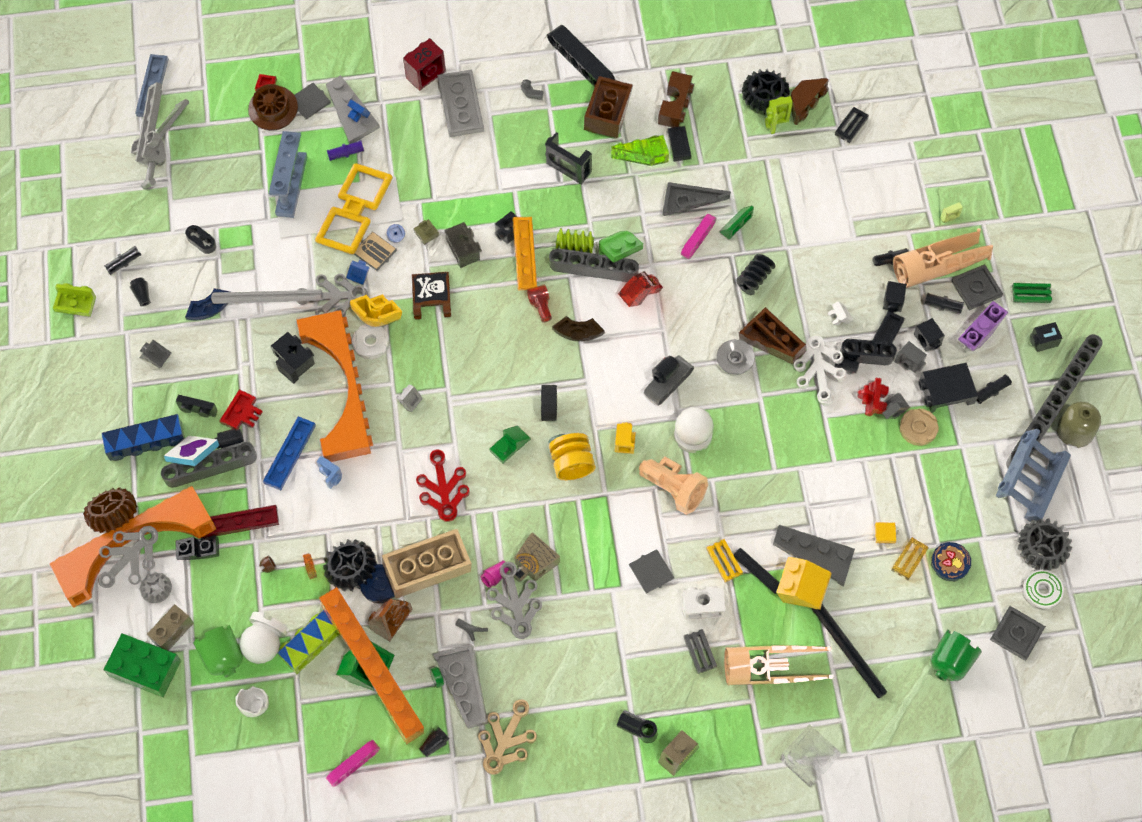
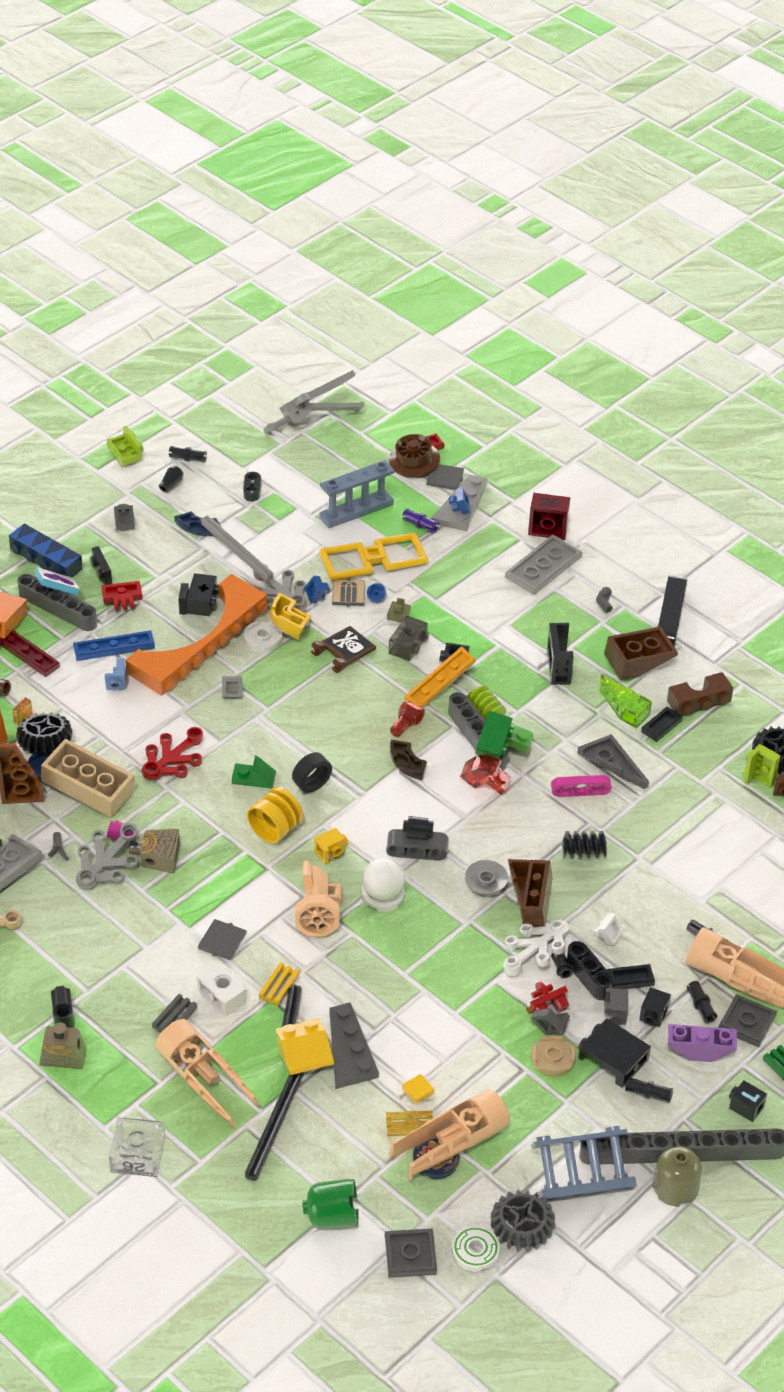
camera: 50 degrees right, 20 degrees down
sand blue tile [135,54,169,117] -> none
black brick [214,428,244,449] -> none
green slope [719,205,754,240] -> none
black brick [883,281,907,312] -> none
none -> light nougat piece [389,1089,510,1180]
none -> green brick [475,710,515,762]

